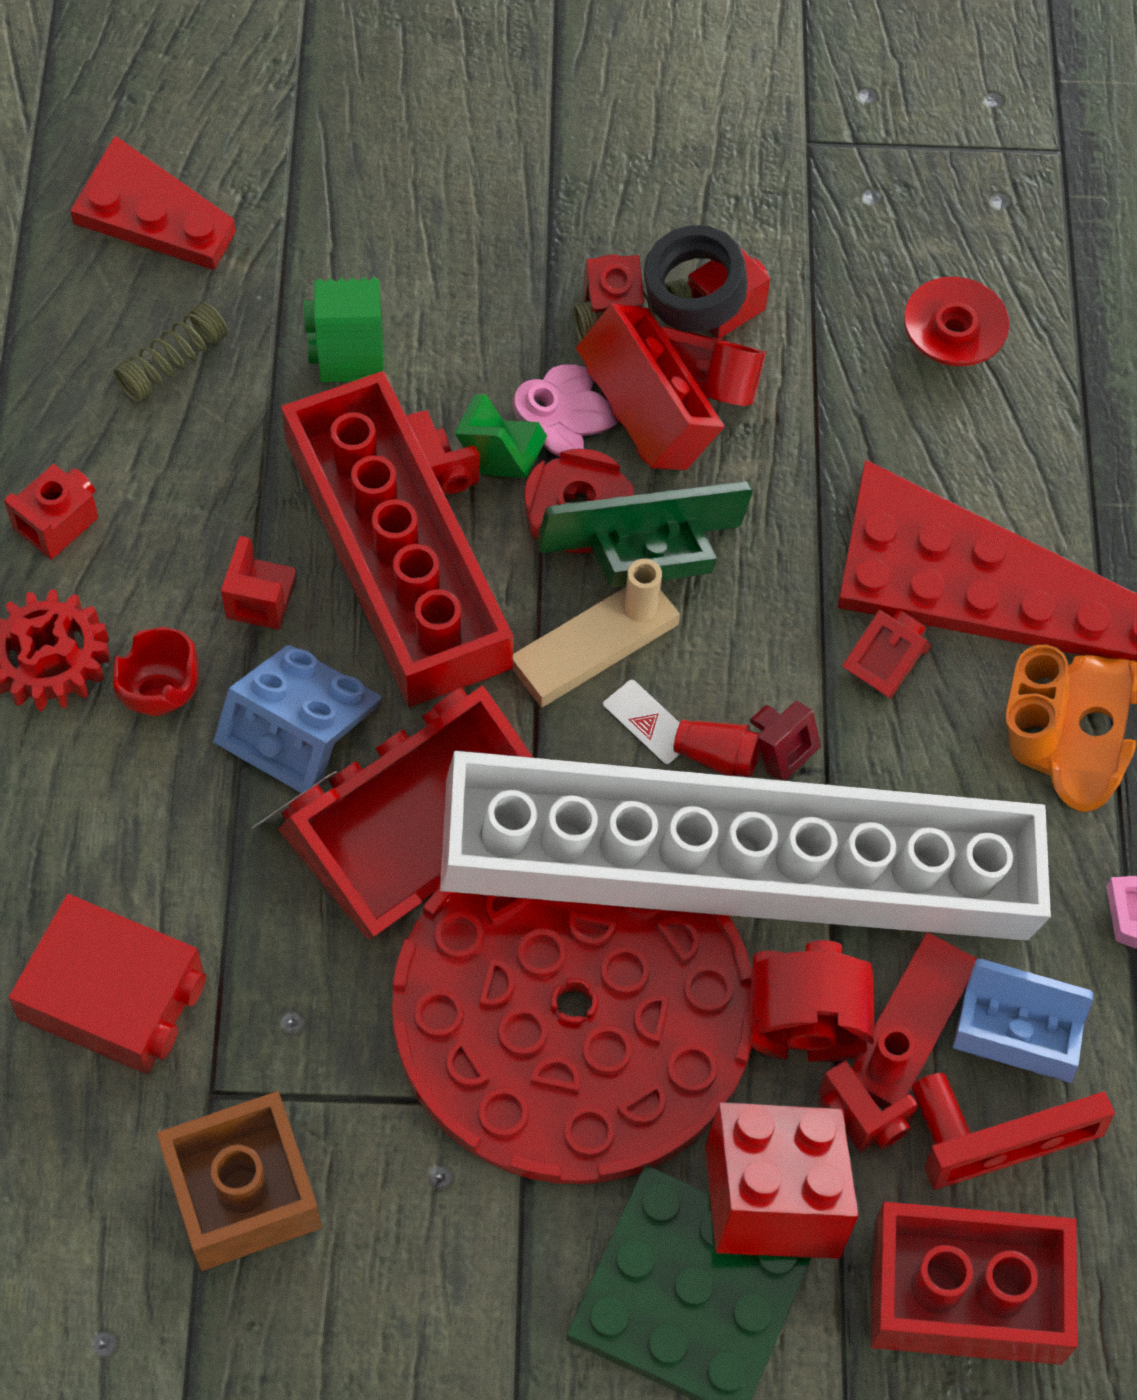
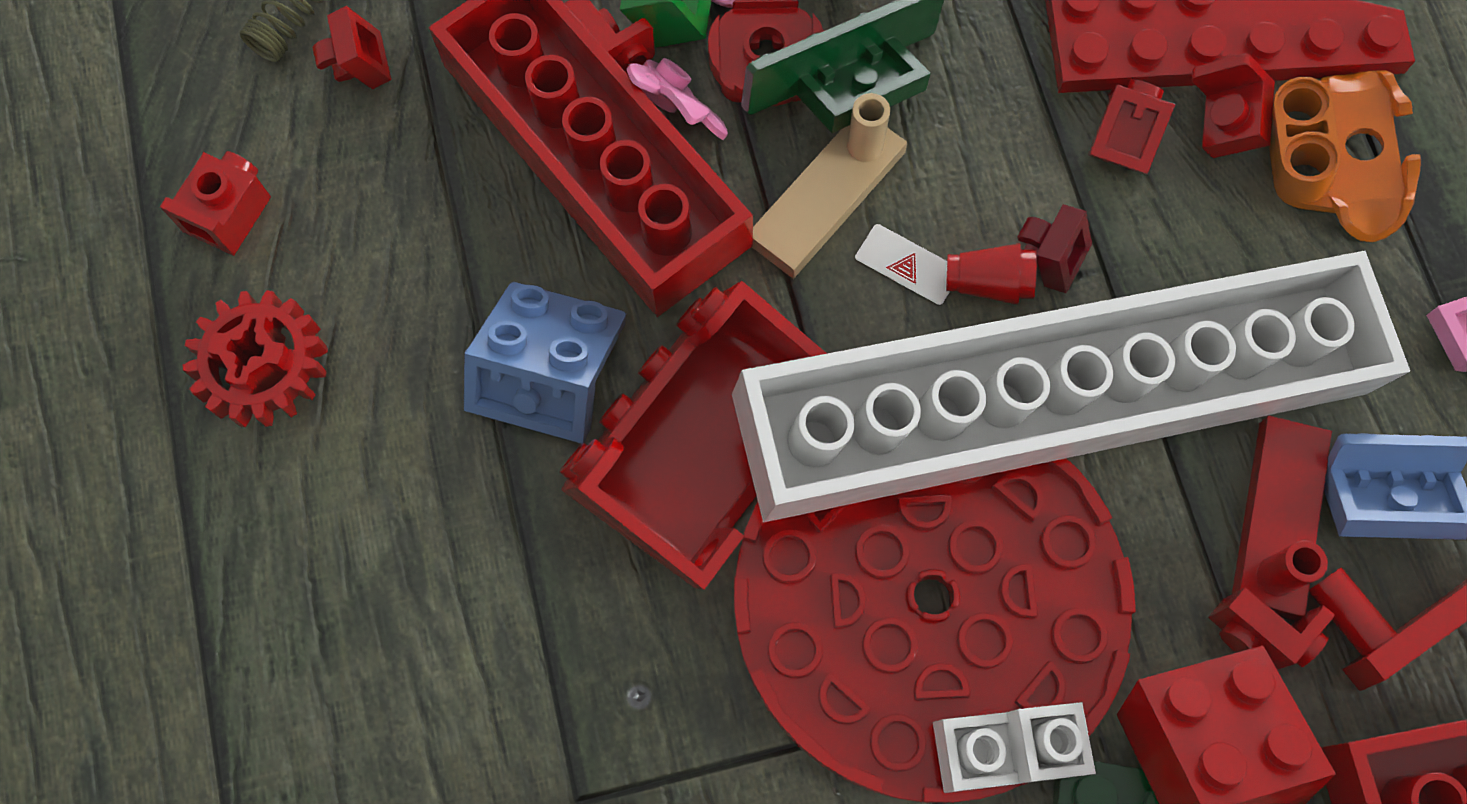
camera: 10 degrees left, 10 degrees up
red brick [8,893,206,1075] -> none
red hair [113,627,199,716] -> none
red panel [221,536,297,630] -> none
white sticker [251,771,337,829] -> none
red brick [751,940,874,1062] -> none
none -> red tile [312,6,392,89]
none -> bright pink plate [627,58,728,140]
none -> white slope [933,702,1096,793]
none -> red bracket [1192,54,1275,158]

